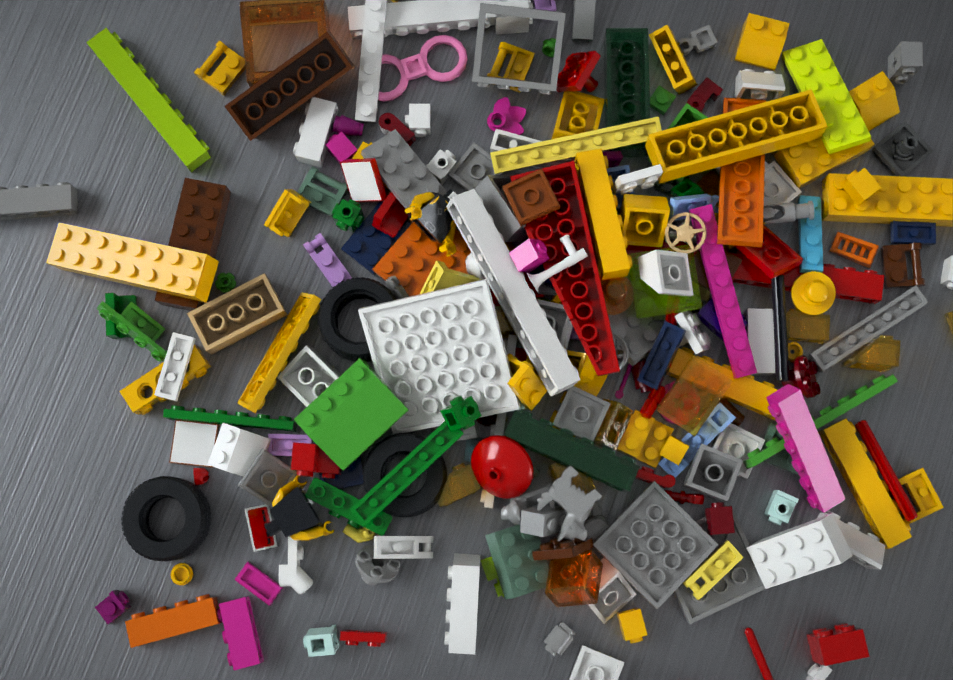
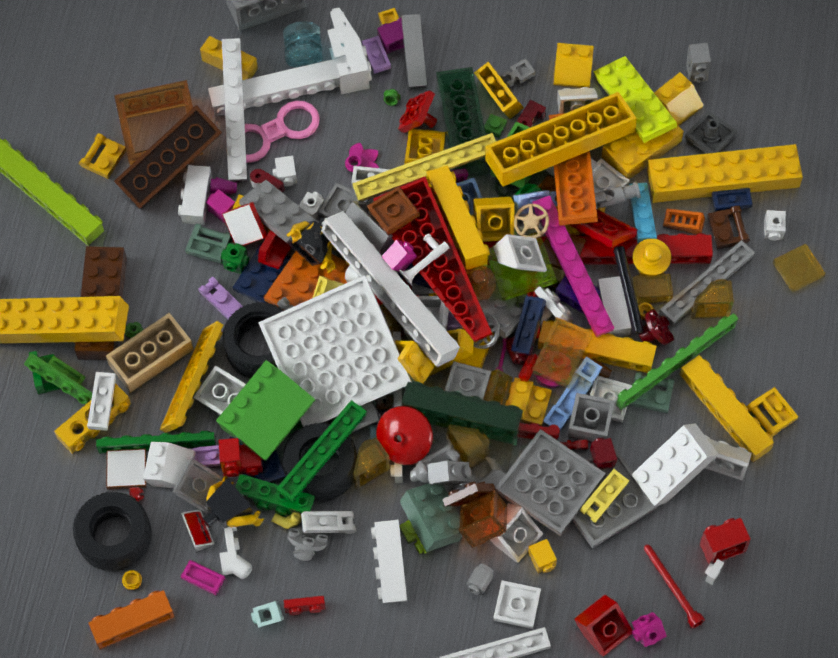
camera: 10 degrees left, 15 degrees down
magenta bracket [95,590,131,624] -> none
dark pink brick [217,596,264,670] -> none
yellow hinge [264,189,311,237] -> none
green brick [440,395,482,431] -> none
light grey window [472,3,566,94] -> none
yellow plate [487,42,535,93] -> none
light grey animal [537,465,602,542] -> none
white plate [612,164,663,195] -> none
yellow tile [659,435,690,466] -> none
light aqua brick [764,490,799,526] -> none
brick [766,384,845,513] -> none
yellow brick [842,168,882,206] -> none
red axle [855,420,918,521] -> none

